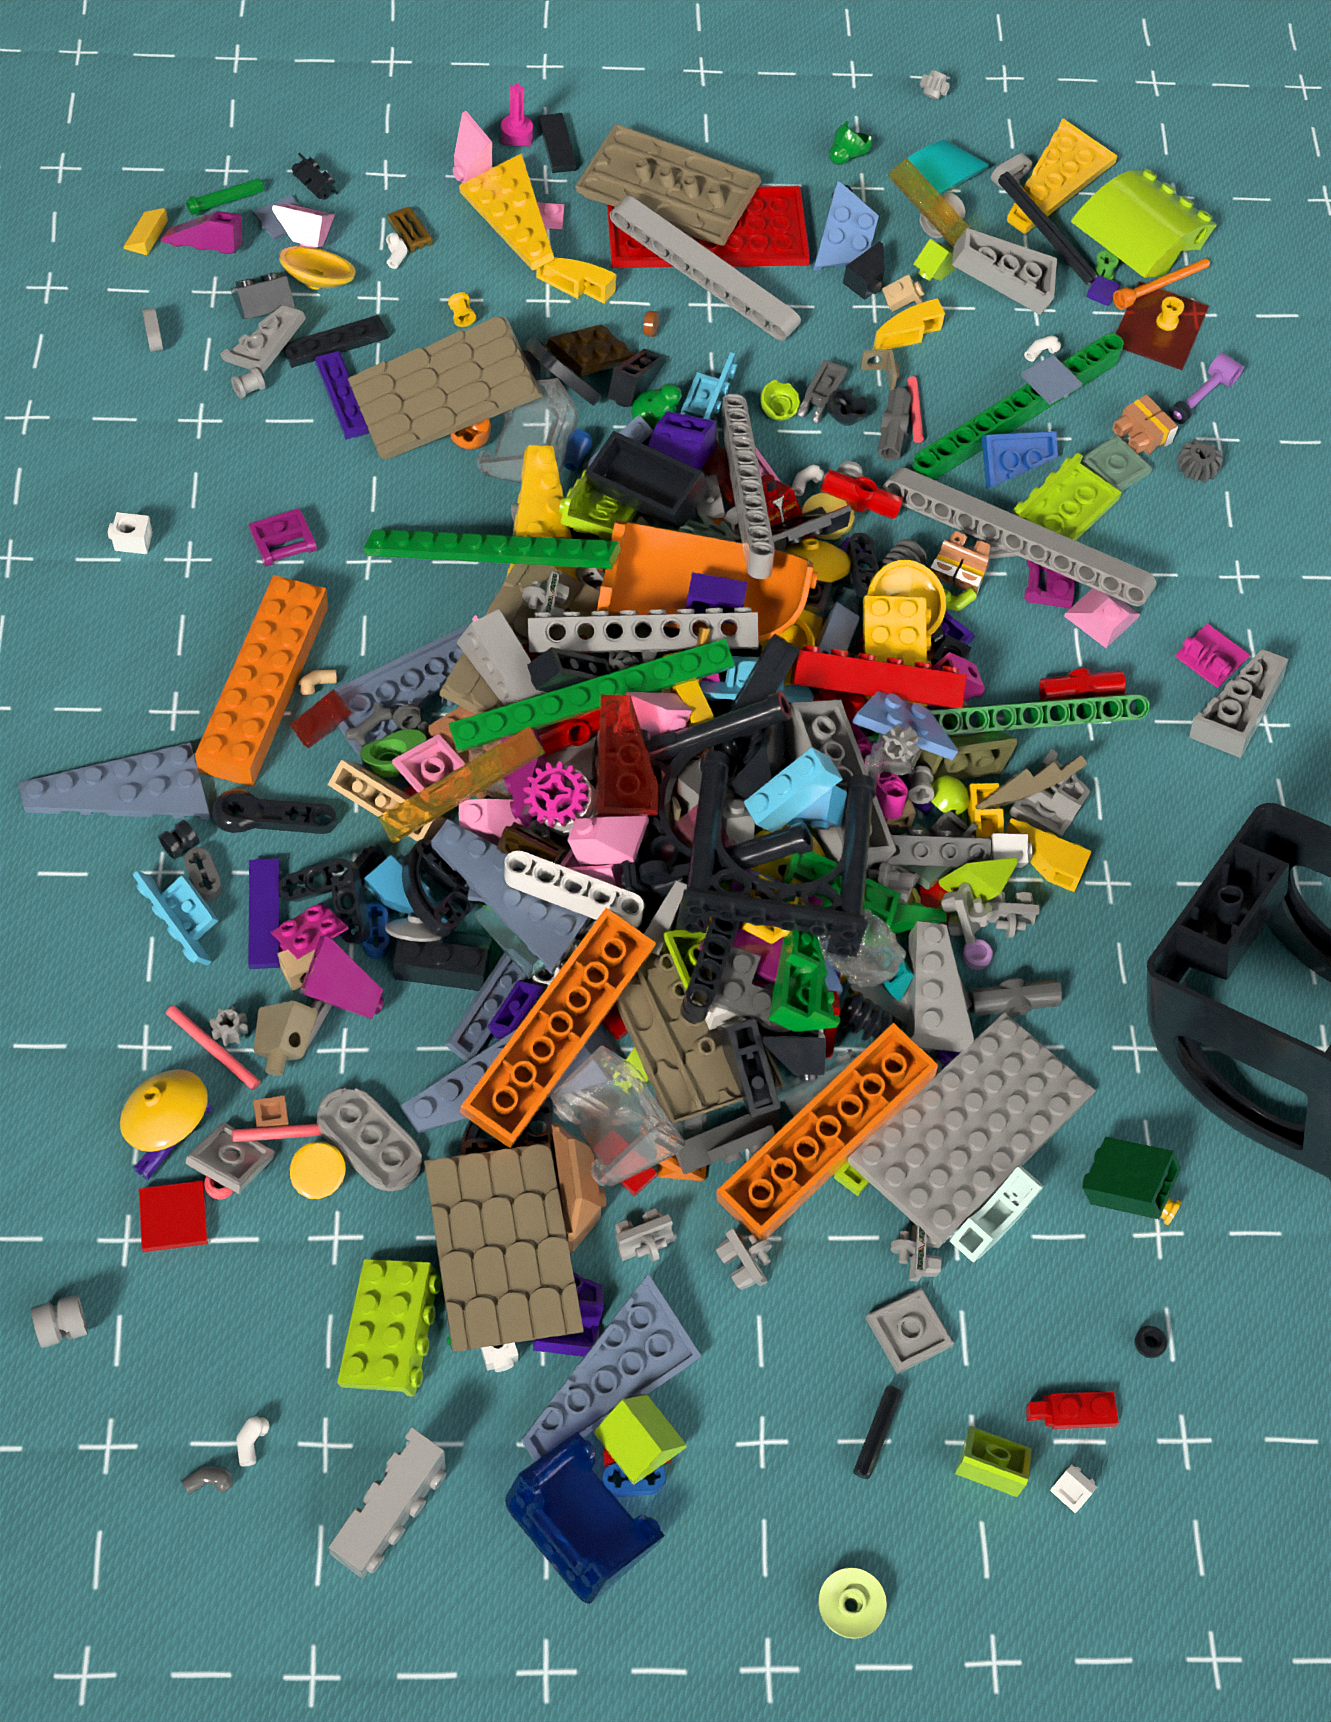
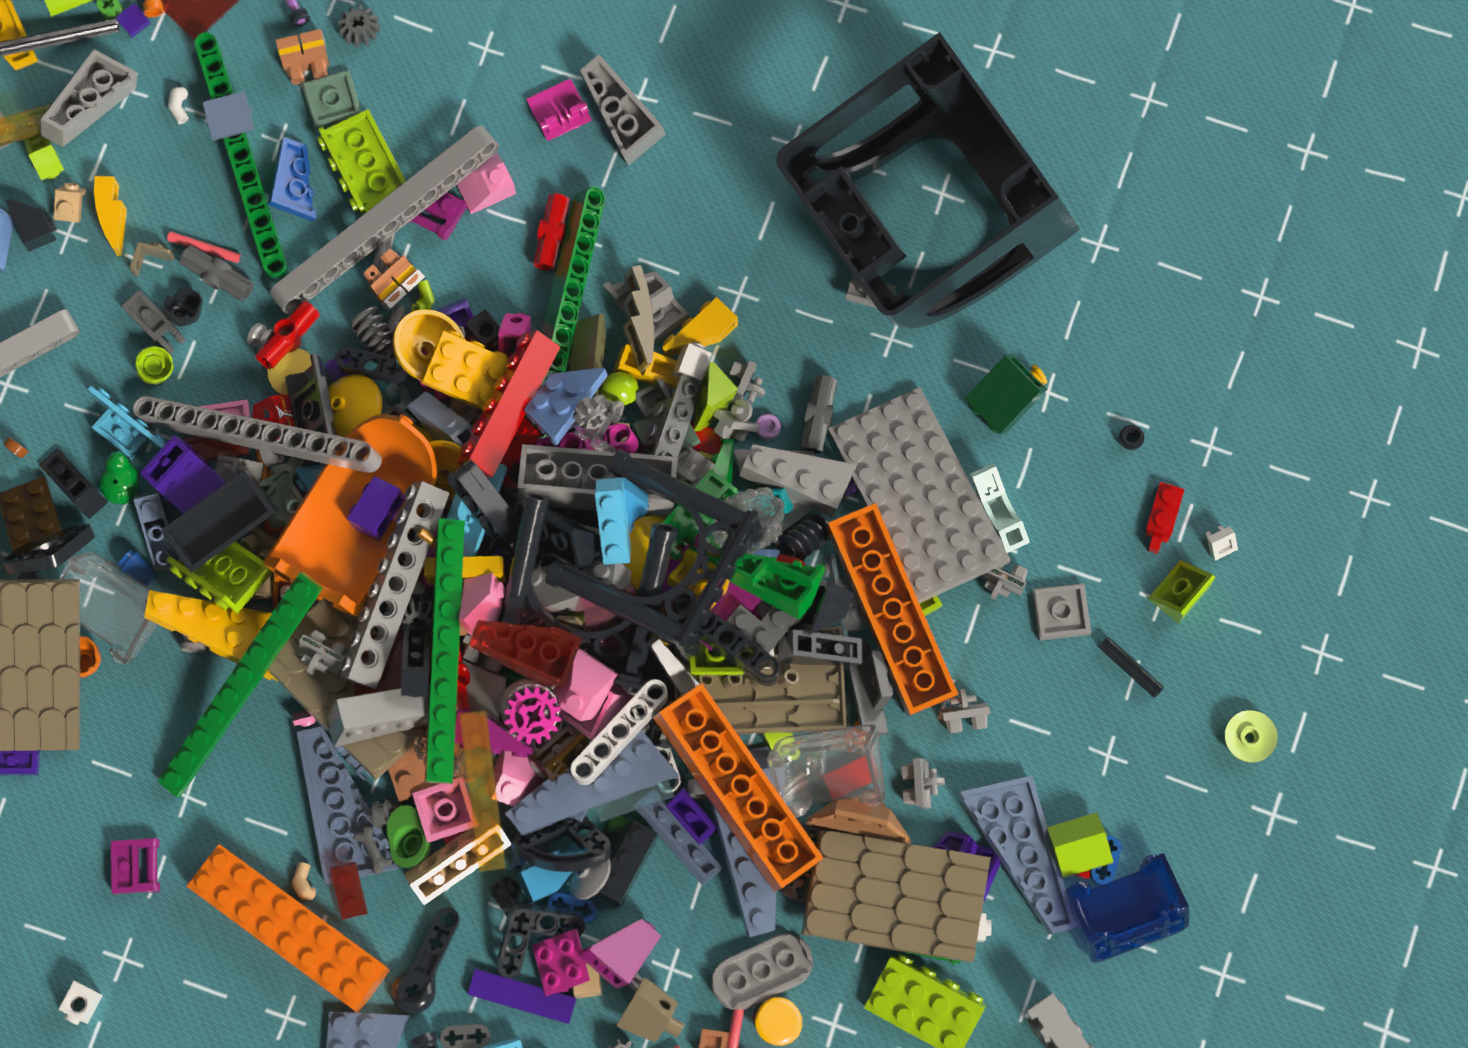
camera: 60 degrees left, 15 degrees up
white arm [791,465,824,496] -> none

